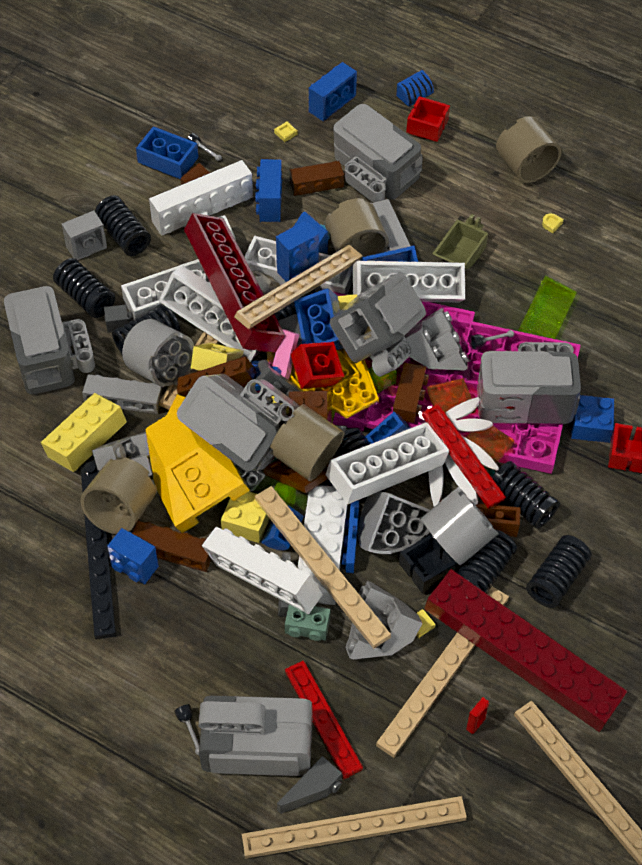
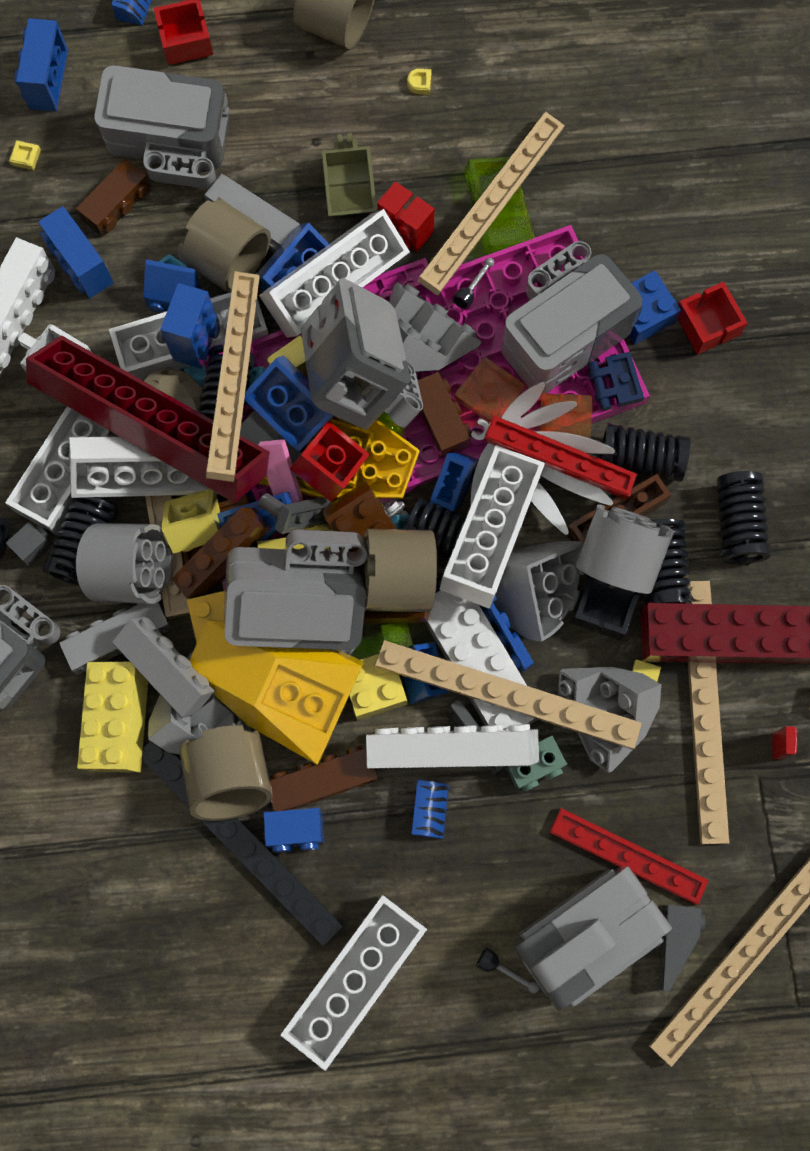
camera: 35 degrees left, 20 degrees up
none -> light grey brick [112,616,215,718]
none -> white brick [281,895,427,1071]
none -> red piece [377,181,435,253]
none -> blue brick [412,780,449,839]
none -> tan plate [418,112,565,296]
none -> dark blue plate [588,352,644,411]

